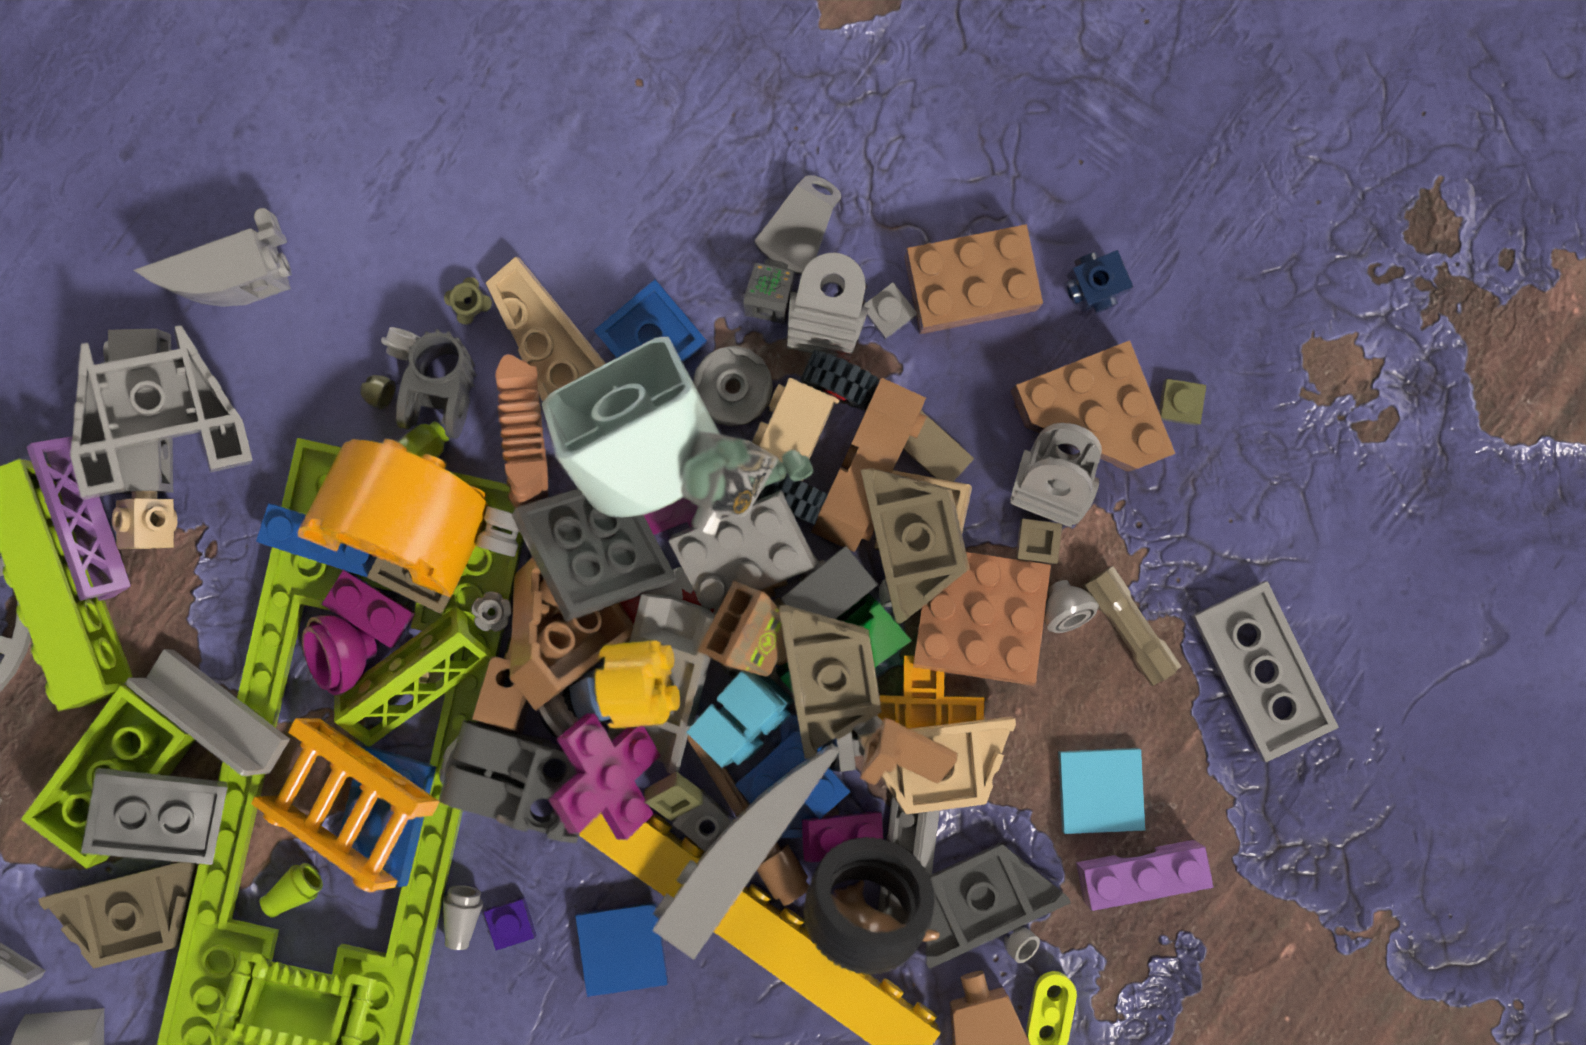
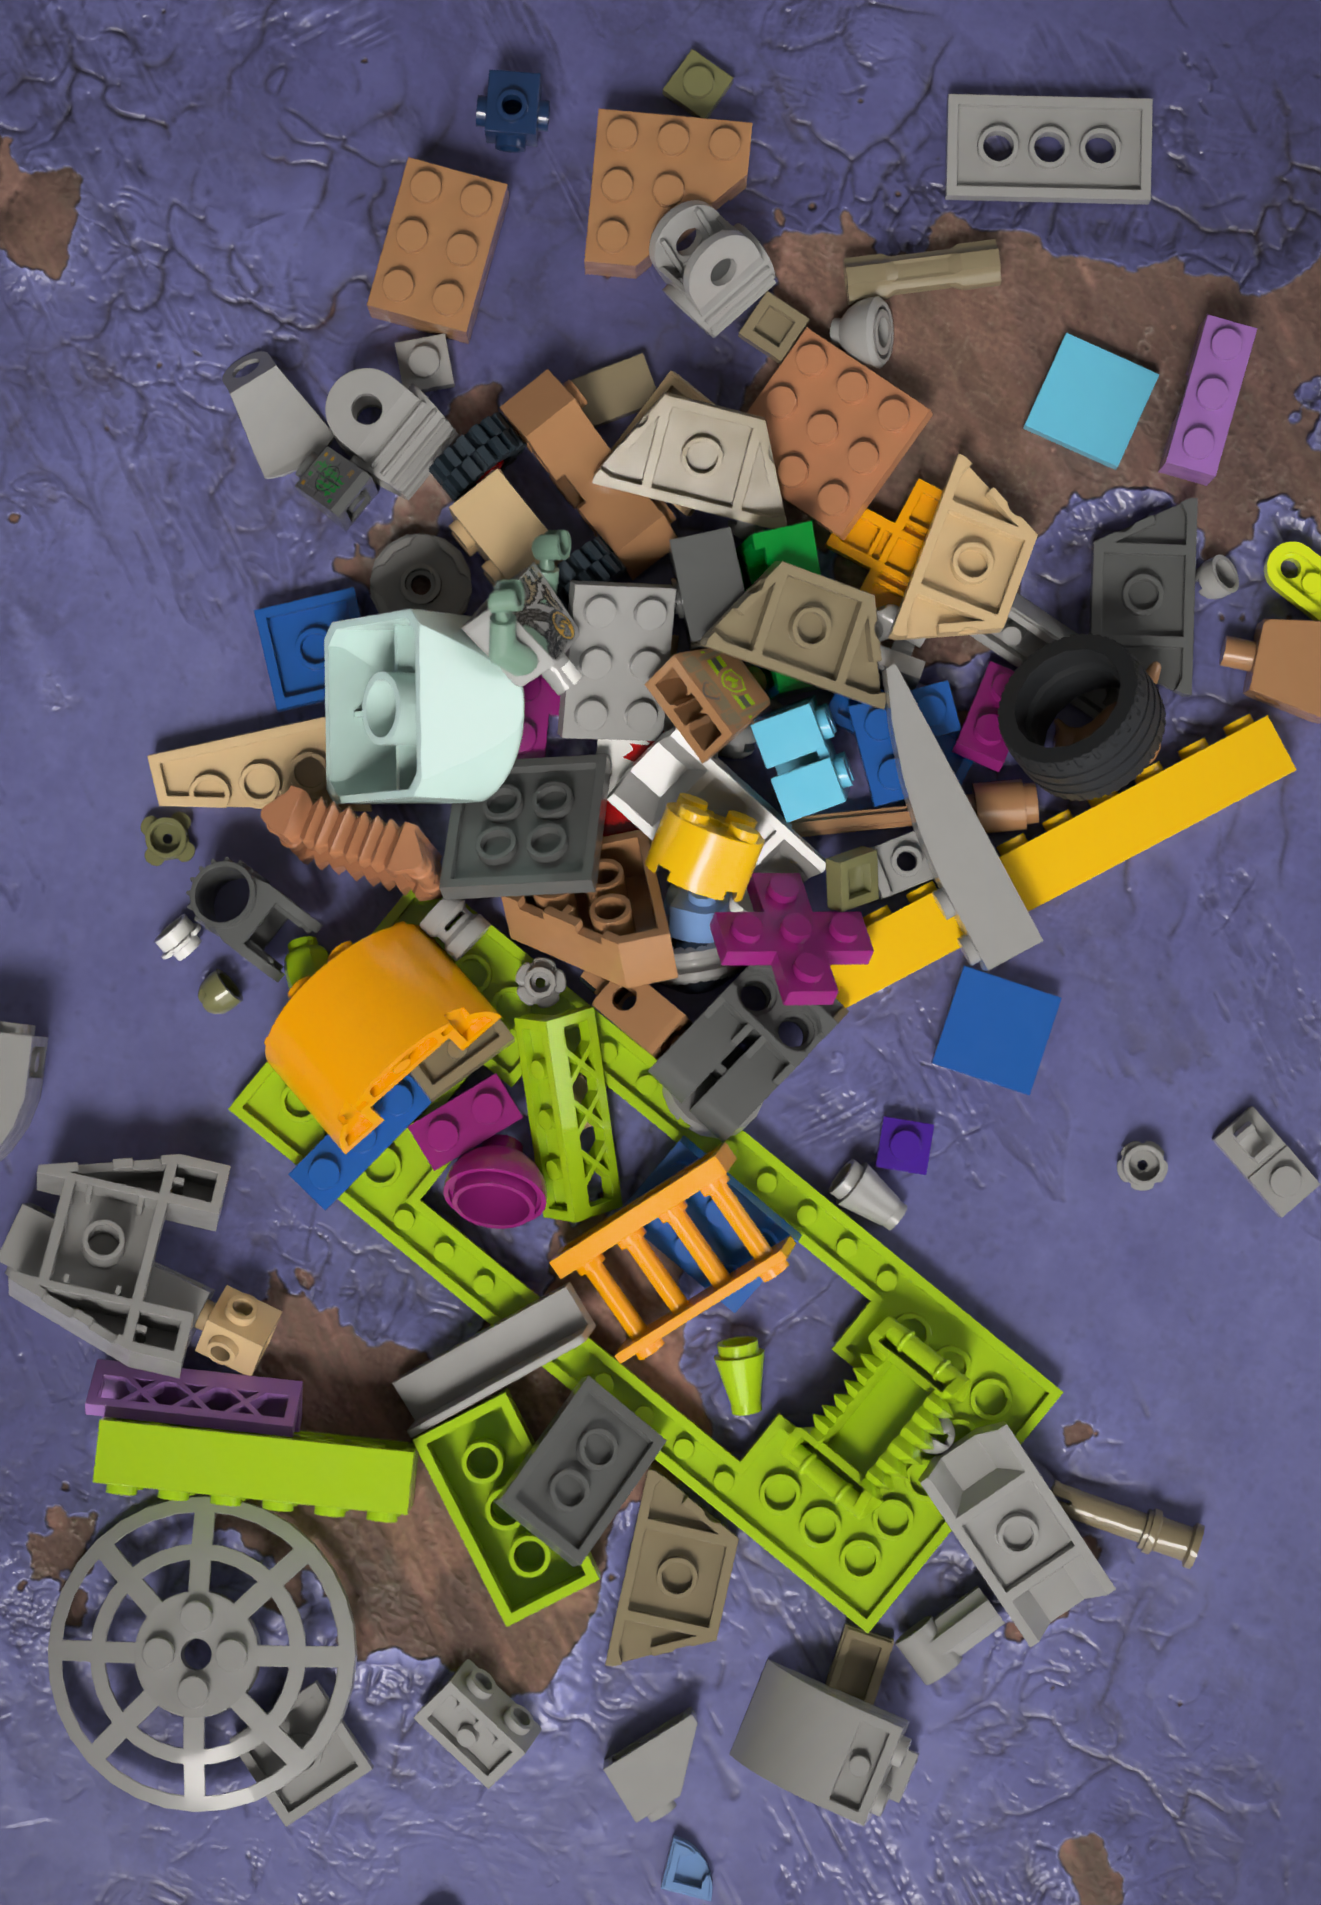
camera: 70 degrees left, 0 degrees up
medium nougat bracket [860,718,958,785] -> none

